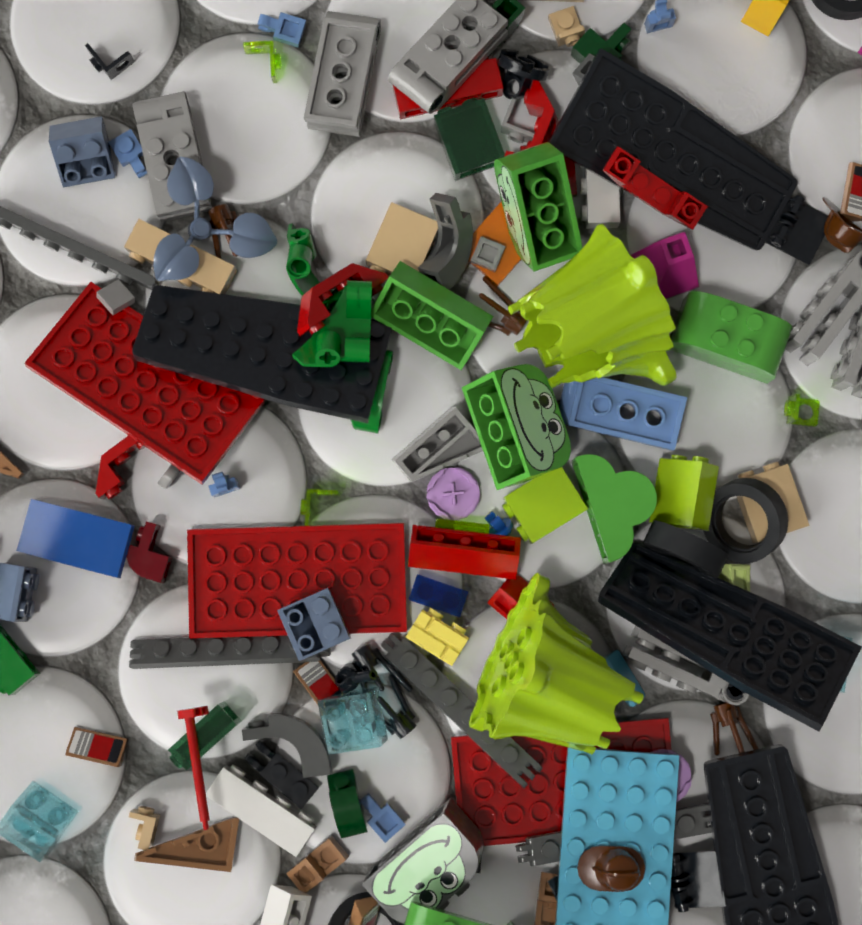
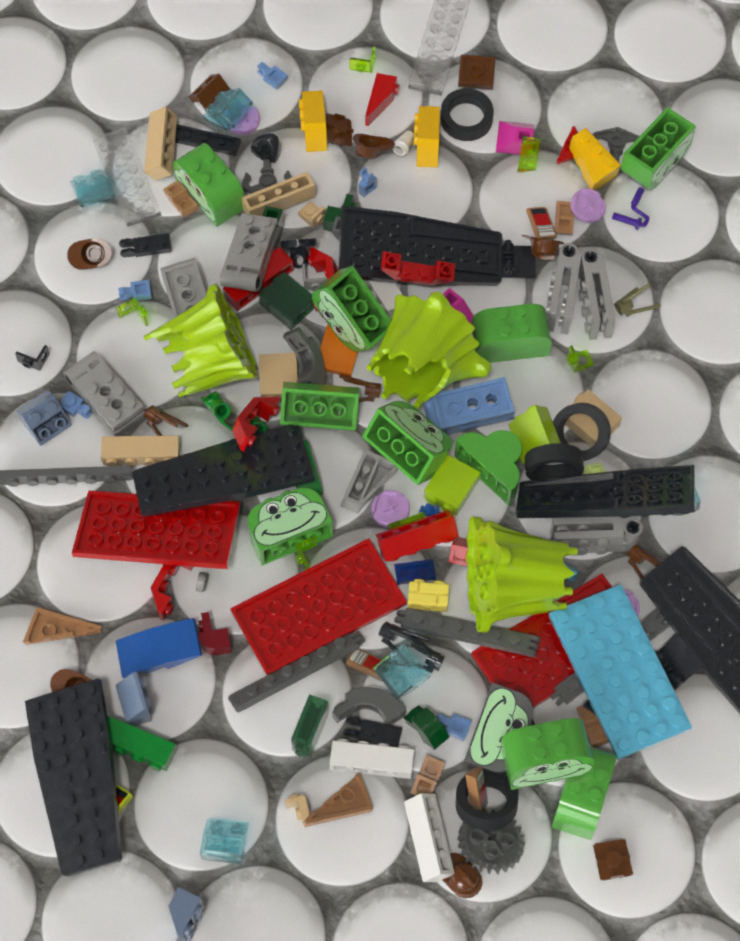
camera: 25 degrees left, 20 degrees down
slope [65,727,128,767] -> none
light grey tile [96,279,135,315] -> none
sand blue plant [153,157,277,281] -> none
red piece [177,706,210,830] -> none
medium blue plate [209,471,240,497] -> none
sand blue slope [277,588,351,661] -> none
green panel [292,280,372,367] -> none
black plate [335,666,378,693] -> none
light grey tile [470,236,505,272] -> none
reddish brown piece [577,846,645,892] -> none
none -> lime piece [144,283,258,397]
none -> brick [248,488,333,566]

